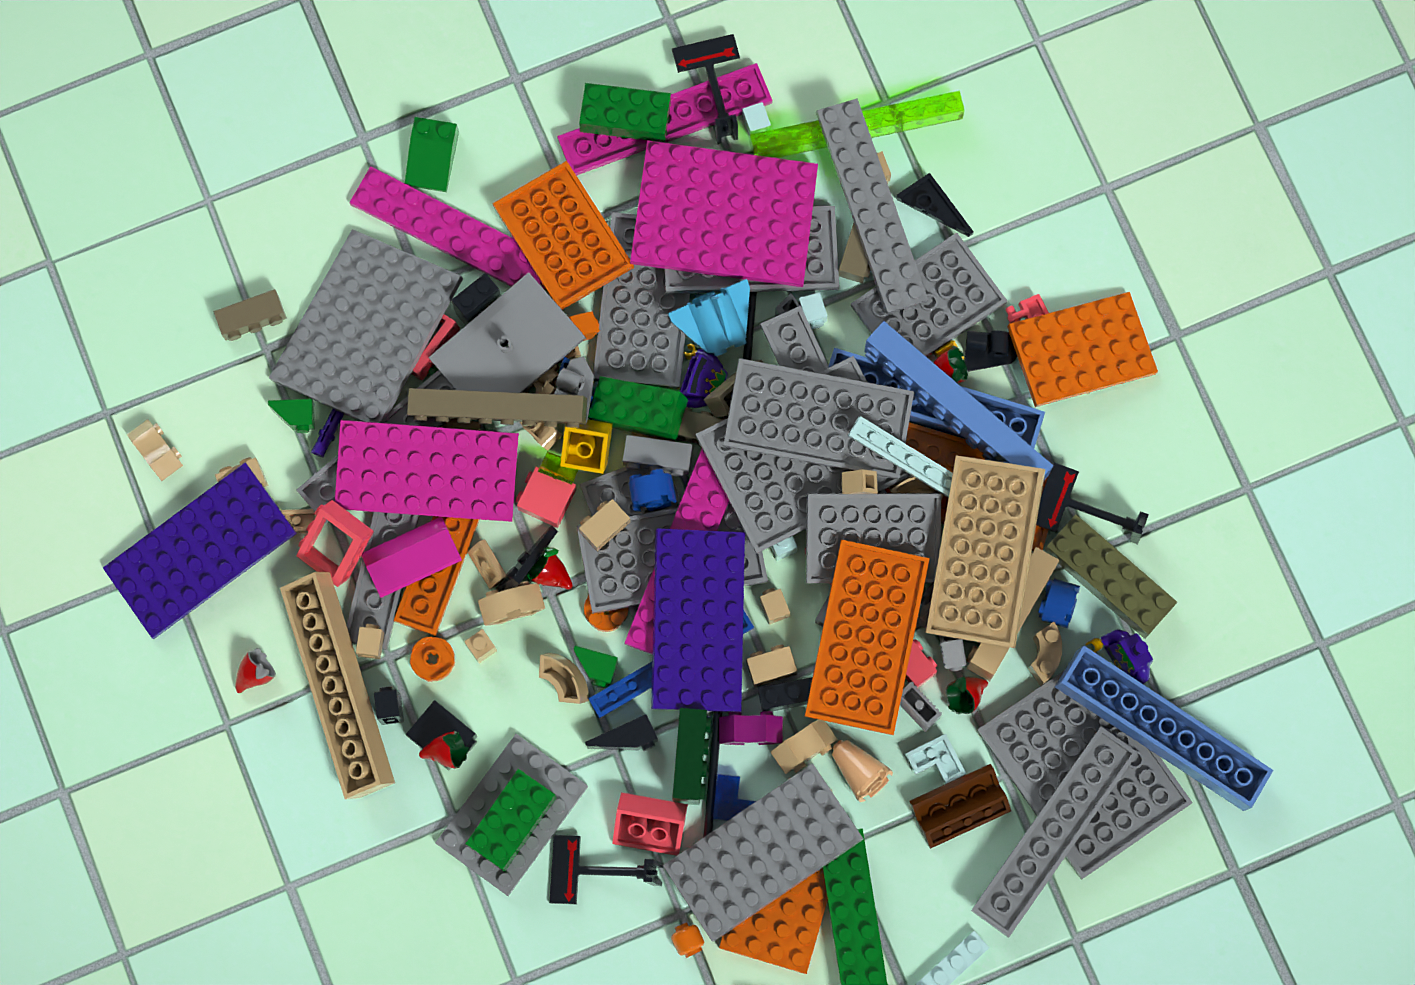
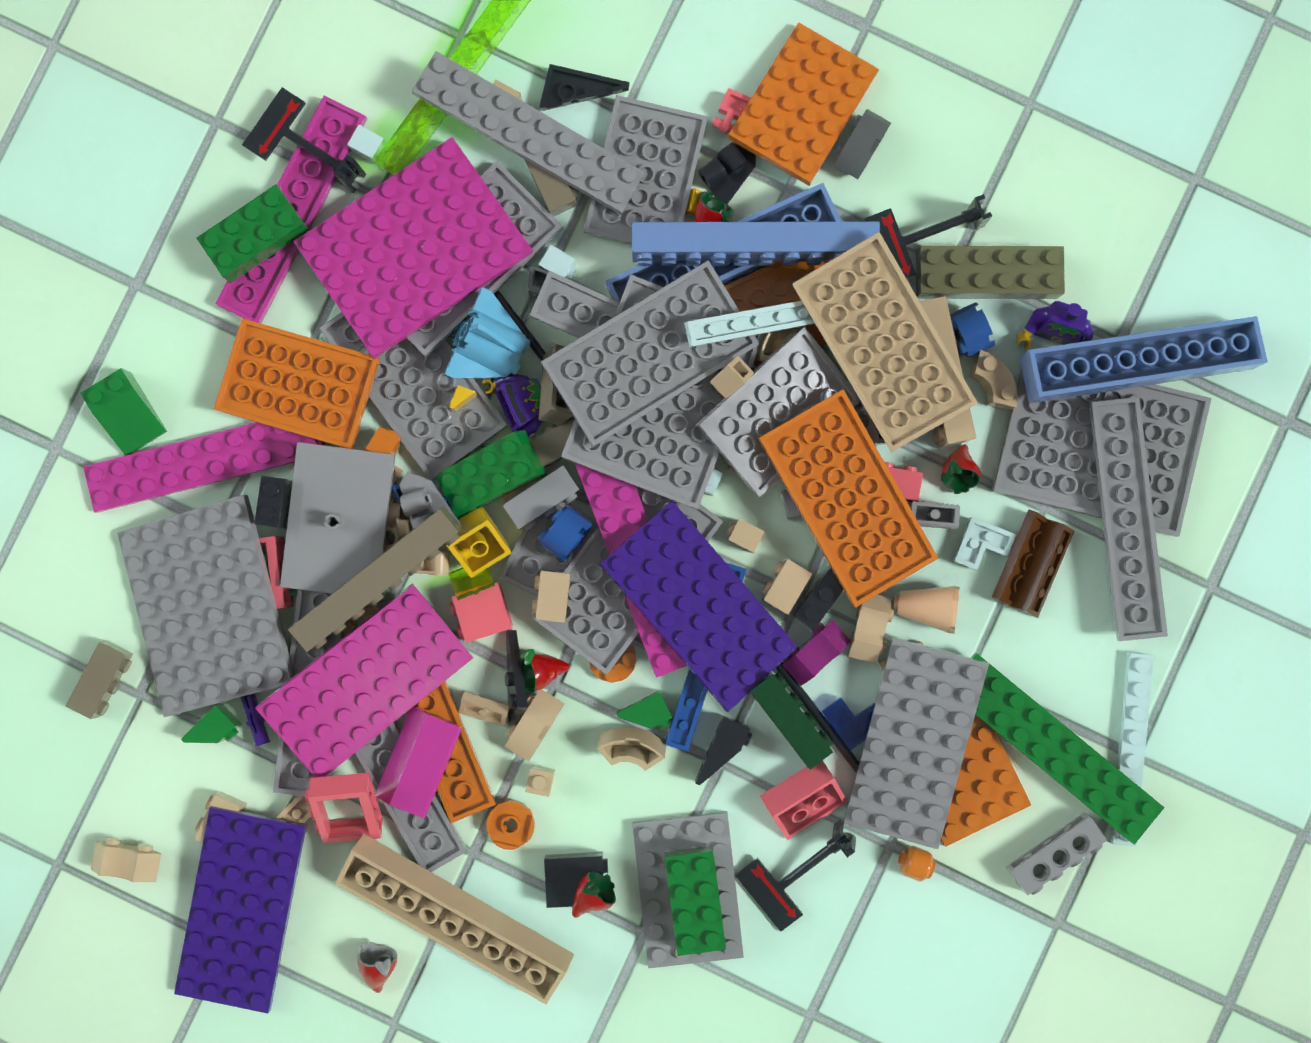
camera: 45 degrees left, 10 degrees up
tan brick [356,624,384,659] -> none
black brick [374,687,404,725] -> none
light grey brick [940,636,966,671] -> none
none -> yellow slope [449,385,477,412]
none -> dark grey brick [834,109,891,179]

